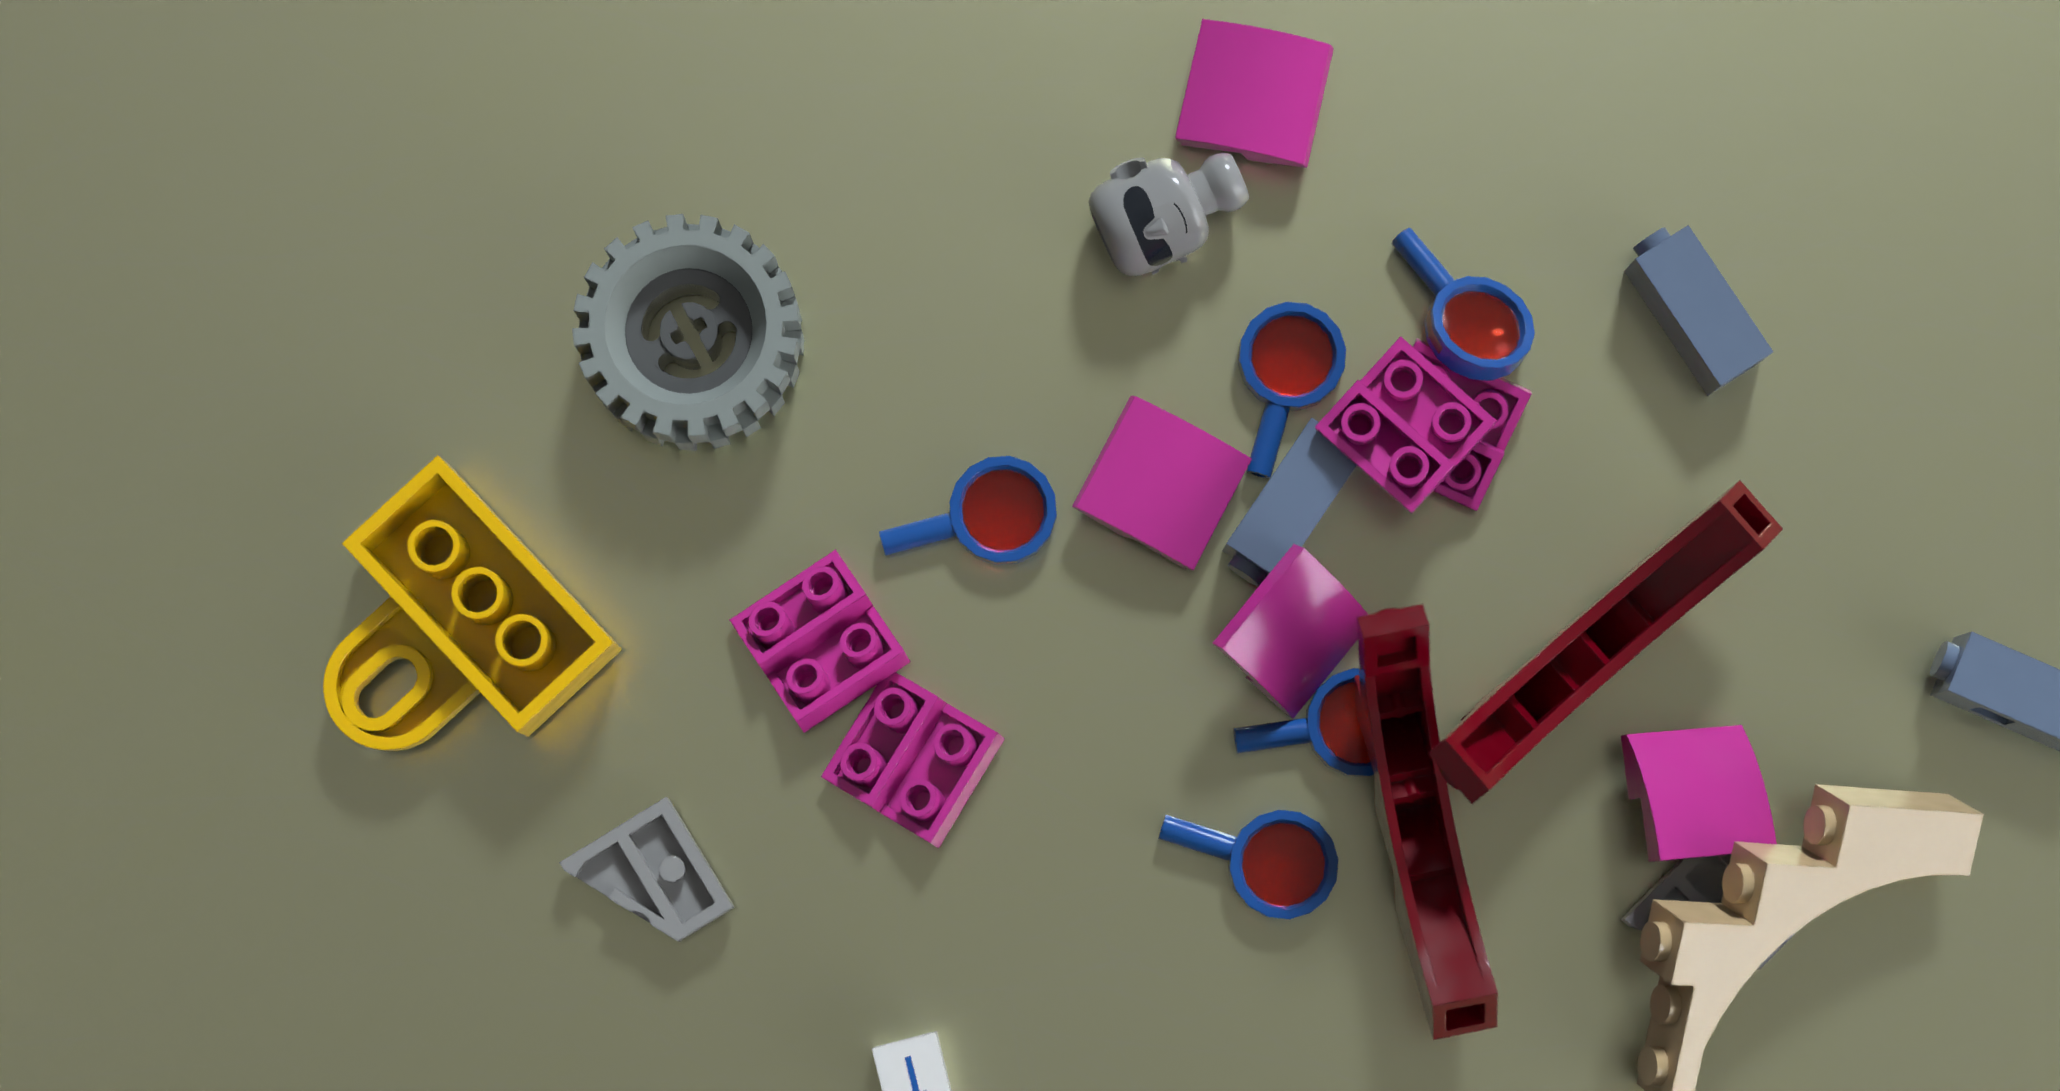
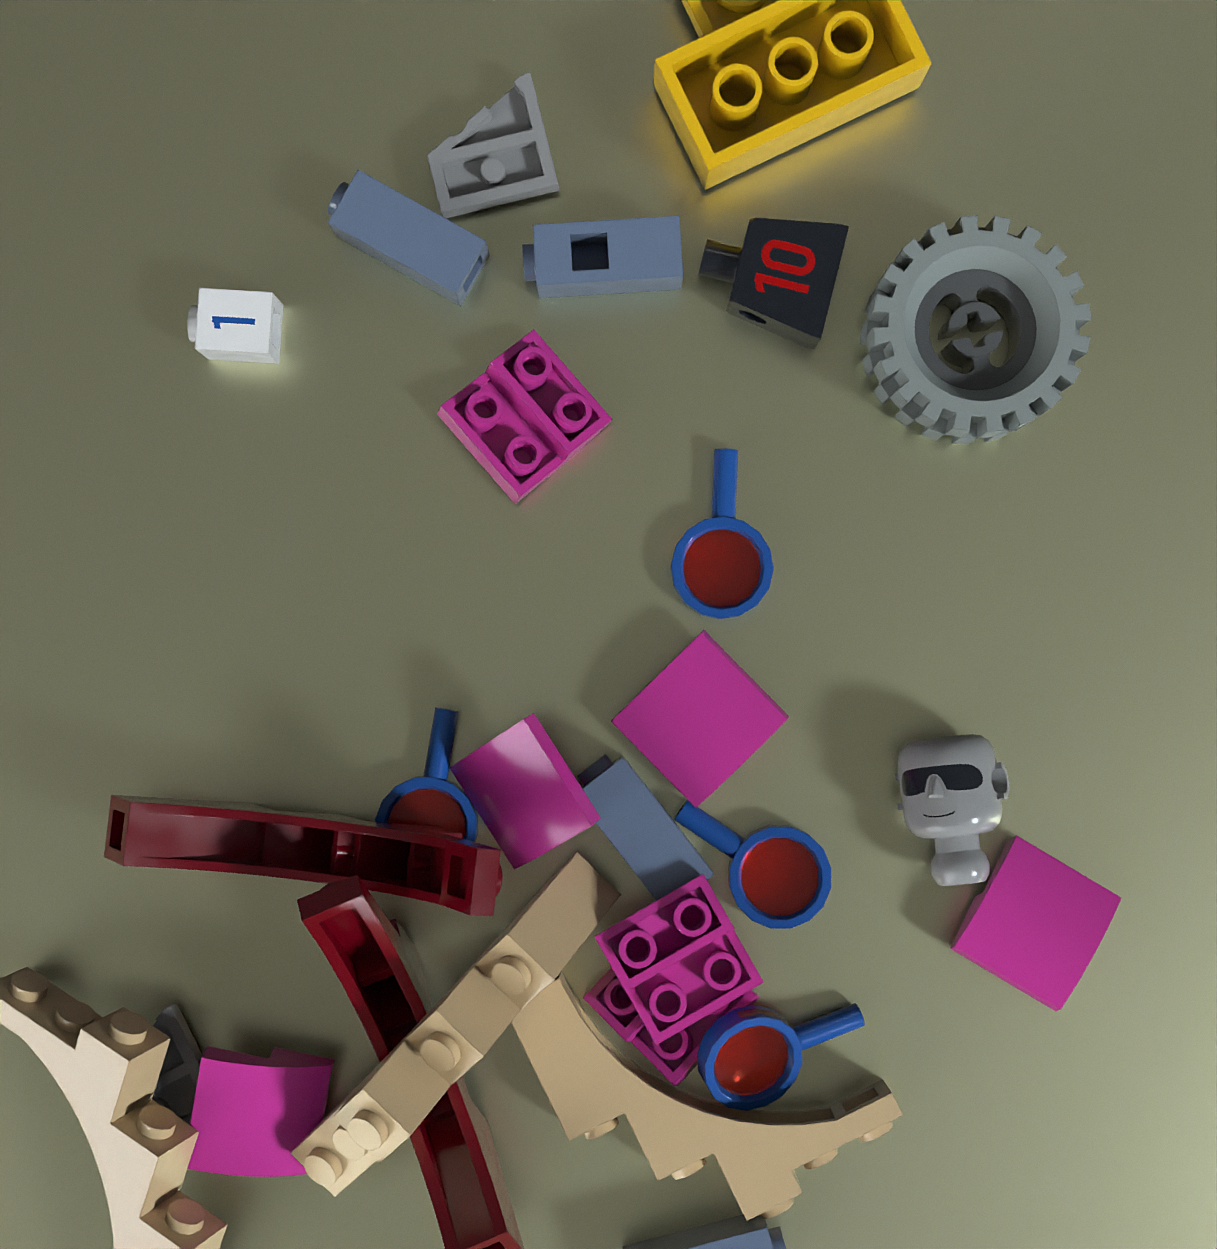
camera: 115 degrees right, 5 degrees up
dark pink slope [730,550,911,733] -> none
piece [1158,810,1339,920] -> none
none -> tan arch [290,852,621,1197]
none -> sand blue brick [327,170,490,306]
none -> tan arch [511,971,903,1221]
none -> sand blue brick [522,216,683,298]
none -> black torso [698,218,849,349]

